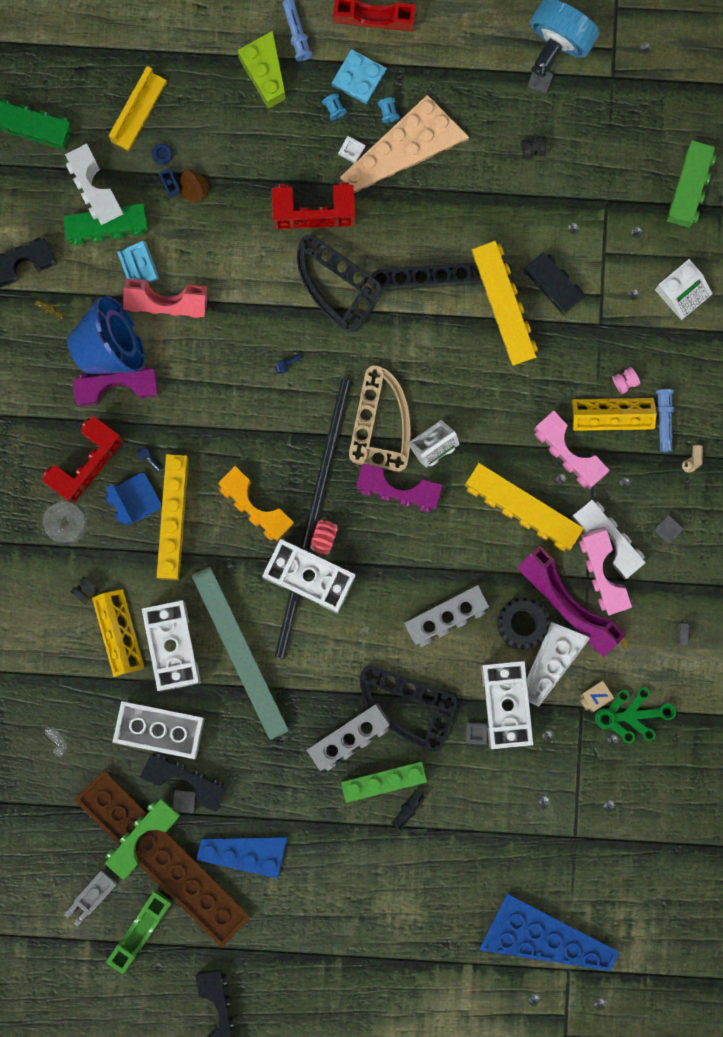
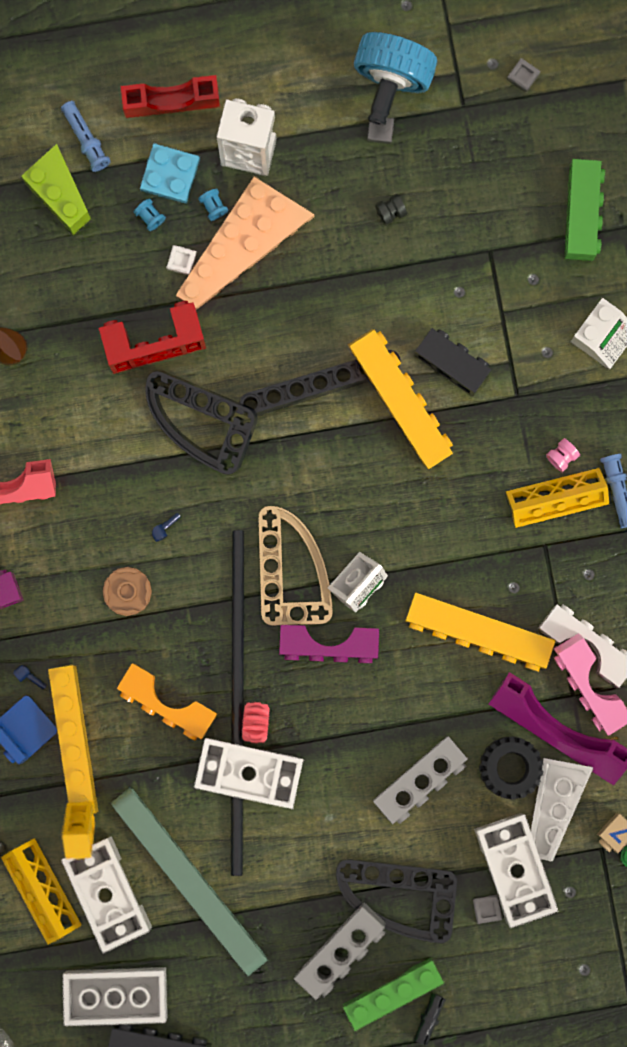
camera: 15 degrees left, 0 degrees up
bright pink arch [534,411,610,489] -> none
none -> yellow brick [62,802,95,859]
none -> medium nougat tile [103,567,152,616]
none -> white plate [217,99,276,176]
none -> flat silver tile [507,58,541,92]

